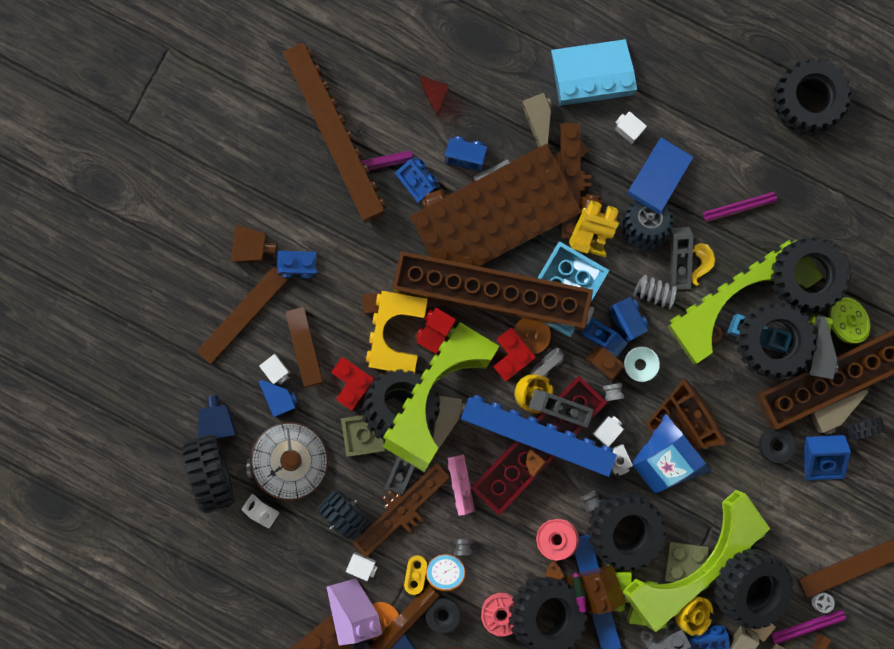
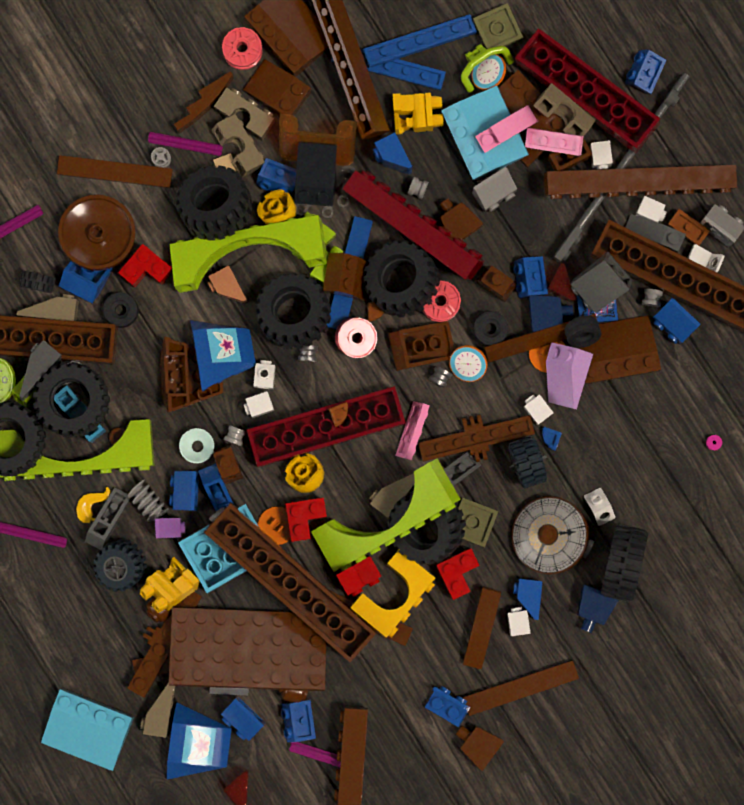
camera: 150 degrees left, 0 degrees up
yellow plate [404,555,427,595] -> none
blue brick [461,395,617,477] -> none
dark grey slope [528,389,594,428] -> none
light grey plate [530,348,564,377] -> none
piece [572,573,586,612] -> none
white brick [615,111,646,144] -> none
blue tile [627,138,693,214] -> none
olive plate [664,542,709,582] -> none
none -> reddish brown dish [58,195,135,271]
none -> red brick [118,244,173,287]
none -> medium lavender slope [155,518,186,539]
none -> blue wedge [167,702,232,779]
none -> nougat slope [208,266,248,303]
none -> reddish brown slope [389,321,455,371]
none -> blue tile [542,427,562,451]
none -> dark pink piece [706,435,722,451]

